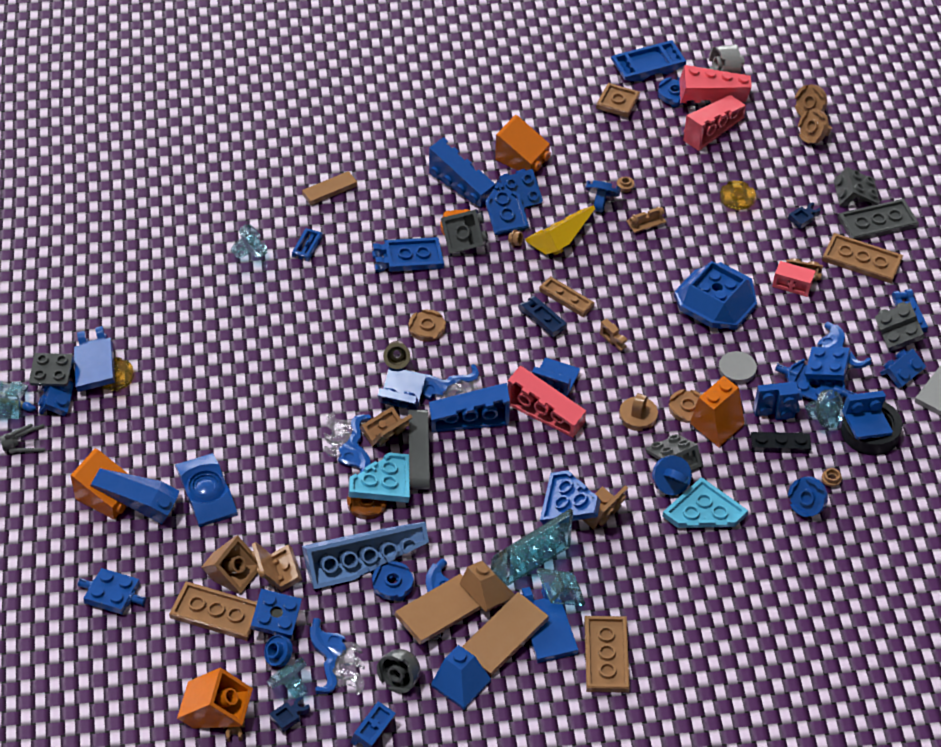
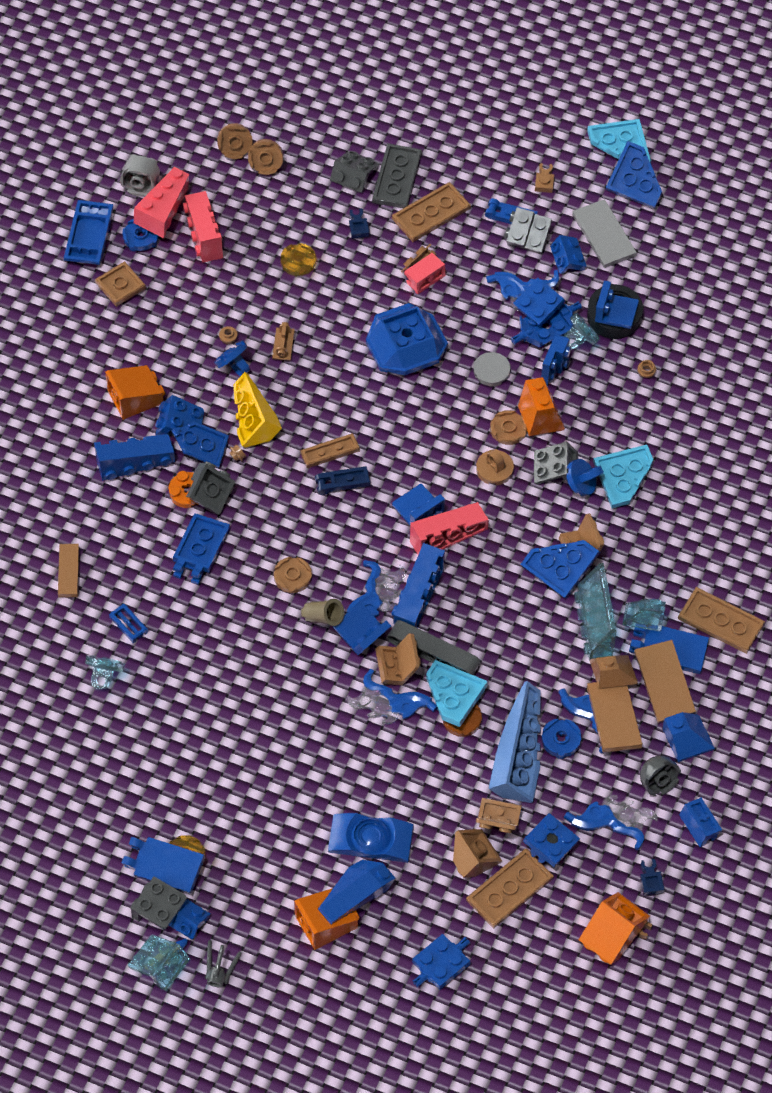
camera: 60 degrees left, 10 degrees up
blue plate [264,635,293,667] -> none
clear light blue tile [266,657,308,699] -> none
medium nougat plate [600,318,627,351] -> none
black plate [750,432,811,454] -> none
blue tile [788,477,828,517] -> none

